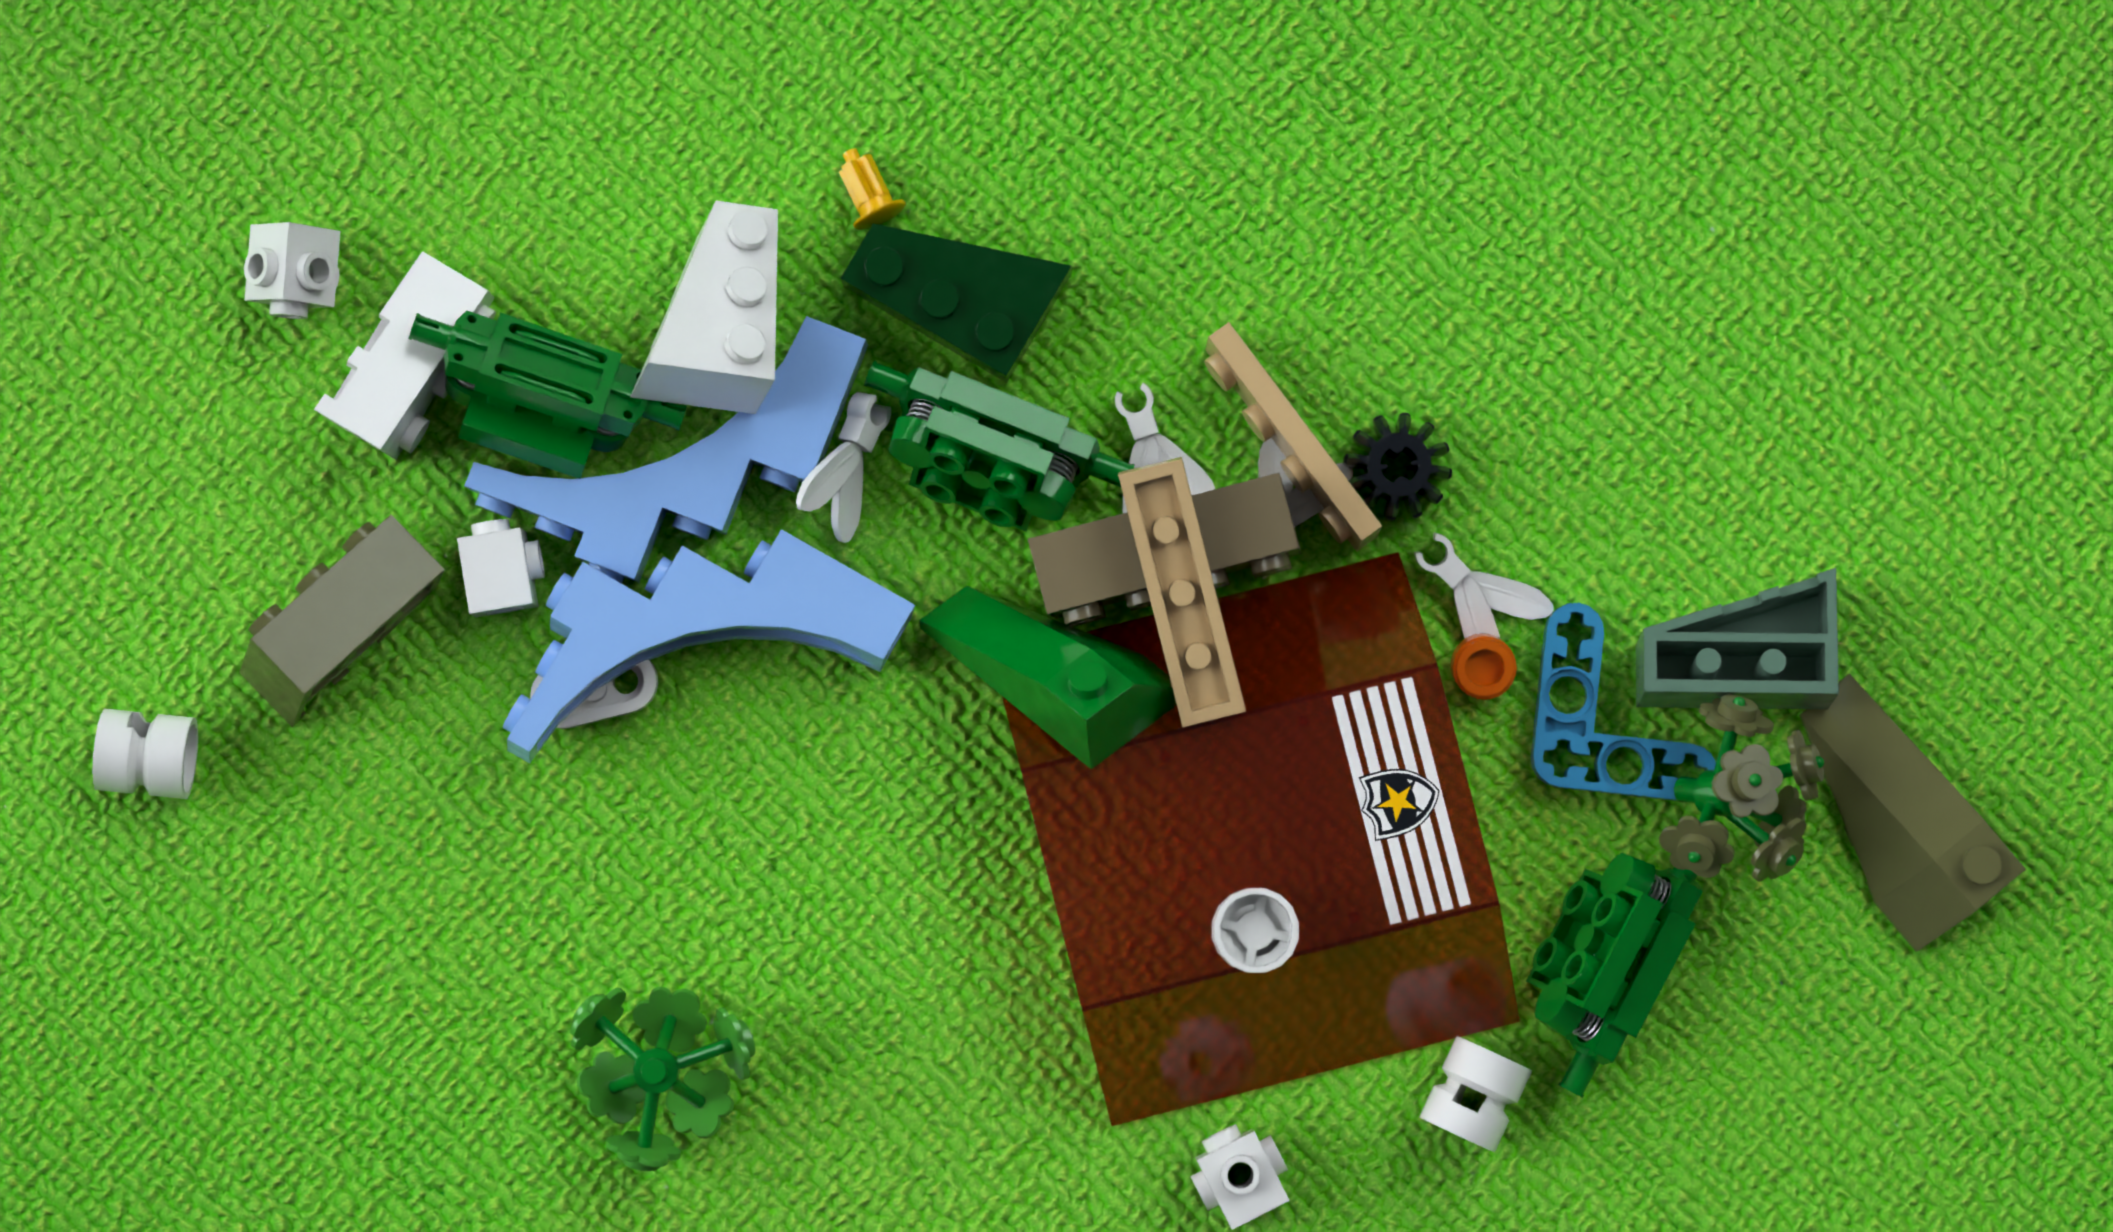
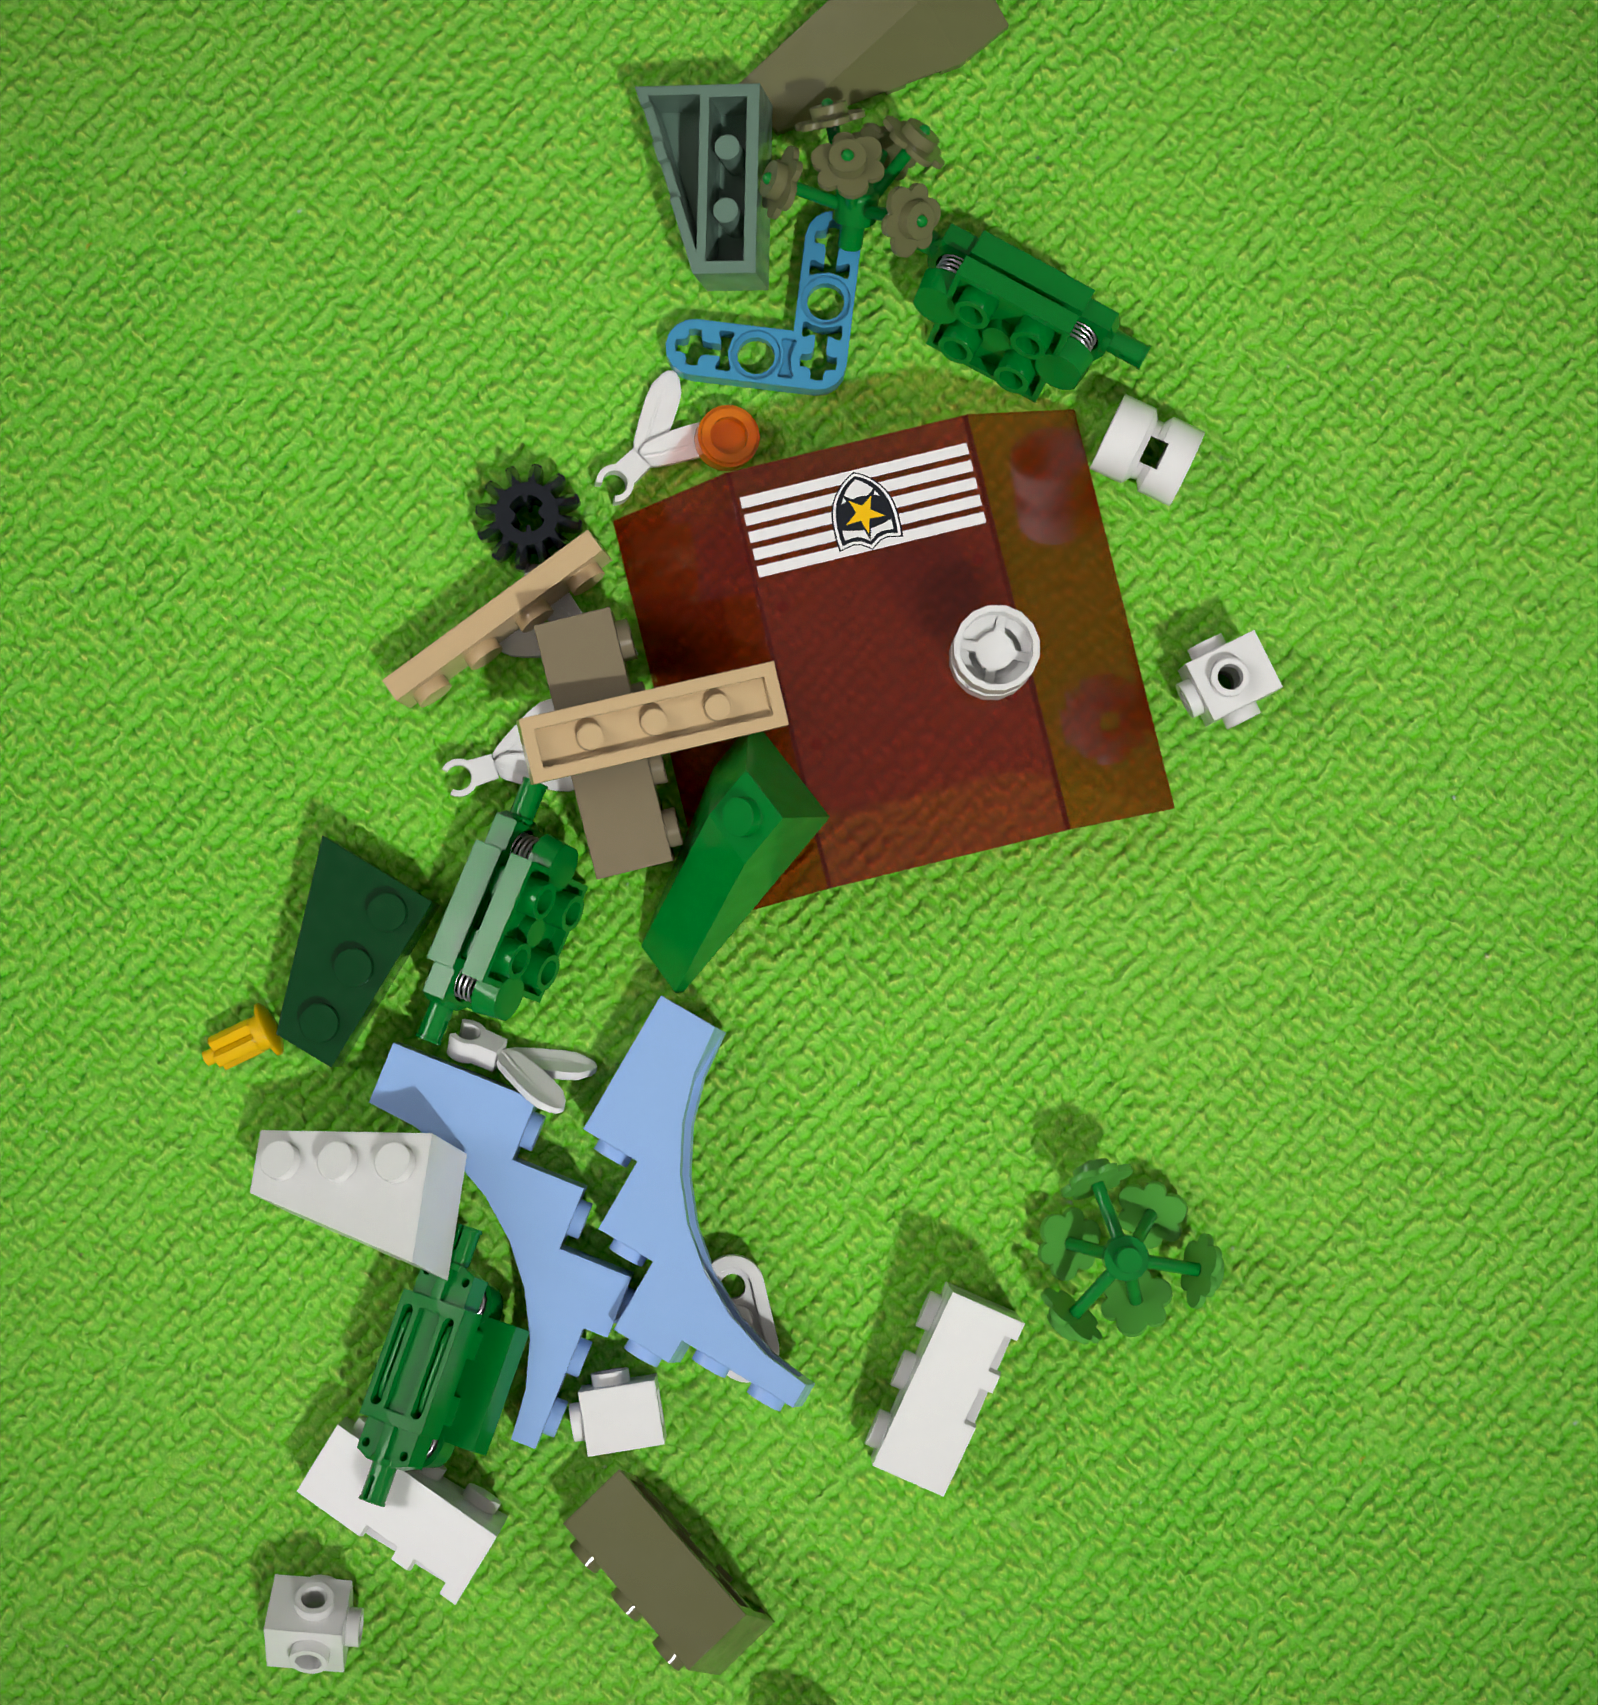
camera: 95 degrees left, 0 degrees up
none -> white wedge [865,1282,1025,1497]

